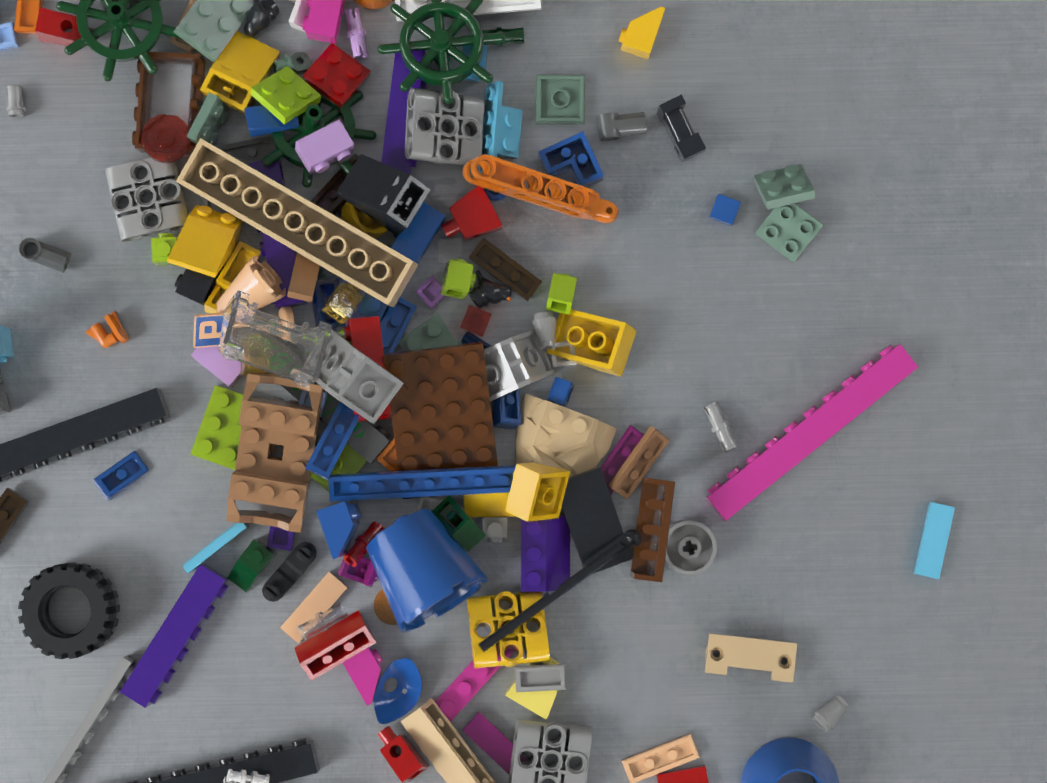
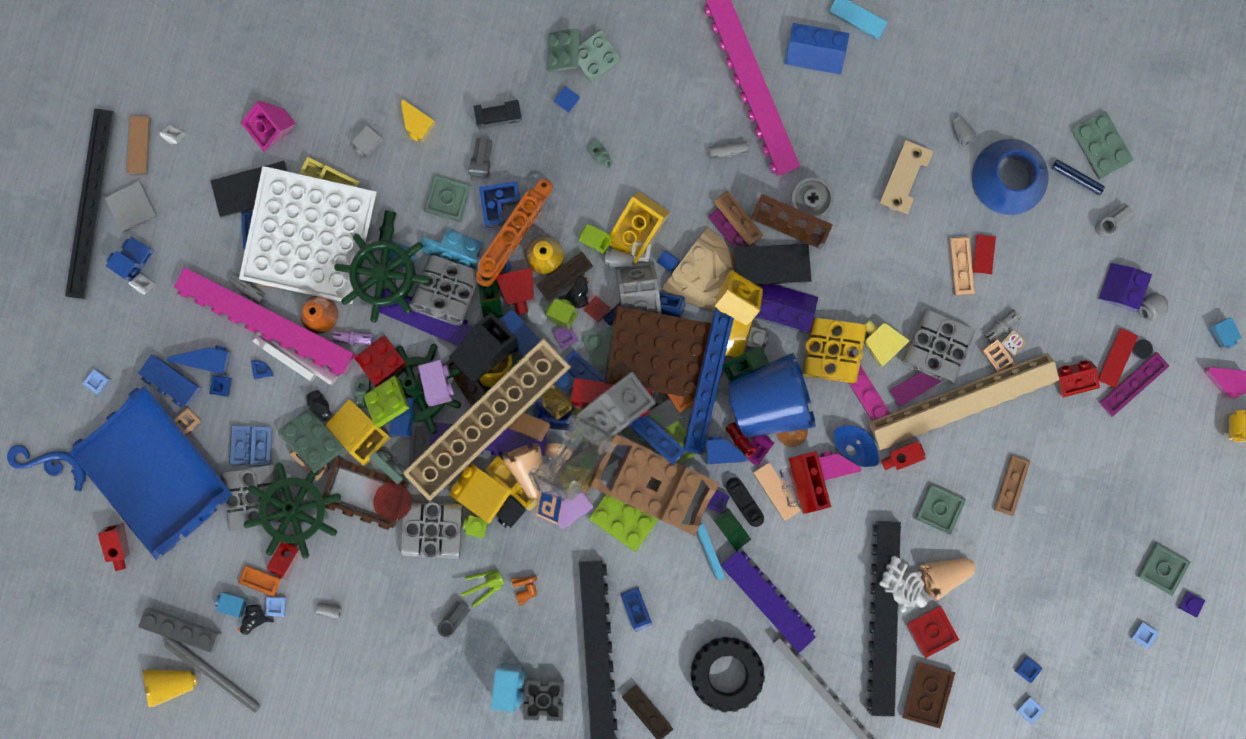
camera: 65 degrees left, 0 degrees up
black bar [478,529,641,652] -> none
light grey tile [515,664,566,692] -> none
none -> lime plant [461,569,505,607]
none -> dark green slope [478,277,503,318]
none -> yellow cone [526,237,564,275]
none -> sand green piece [588,139,613,168]
none -> blue slope [785,23,850,75]

